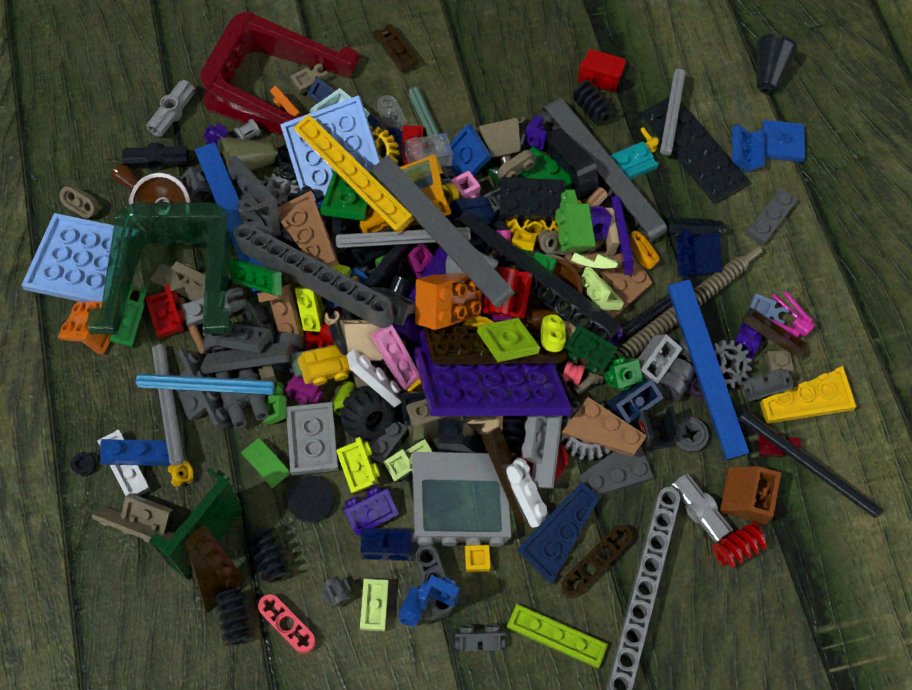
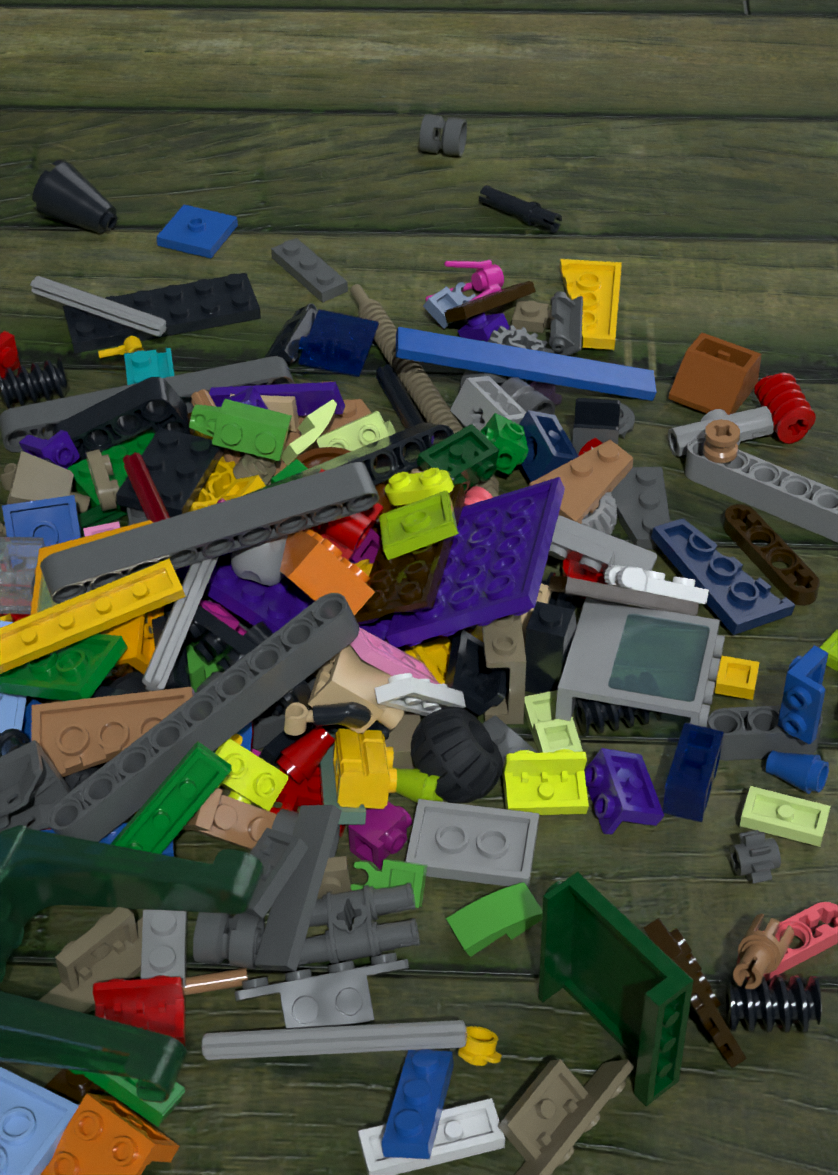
camera: 70 degrees left, 20 degrees down
dark azure axle [136,374,275,394] -> none
black piece [248,527,292,583] -> none
black tile [287,476,335,523] -> none
blue bracket [731,124,765,173] -> none
black piece [738,410,882,518] -> none
dark red plate [757,432,801,458] -> none
none -> dark red axle [123,452,170,523]
none -> black pin [479,185,562,233]
none -> medium nougat wheel [703,419,740,463]
none -> medium nougat arm [733,914,794,989]

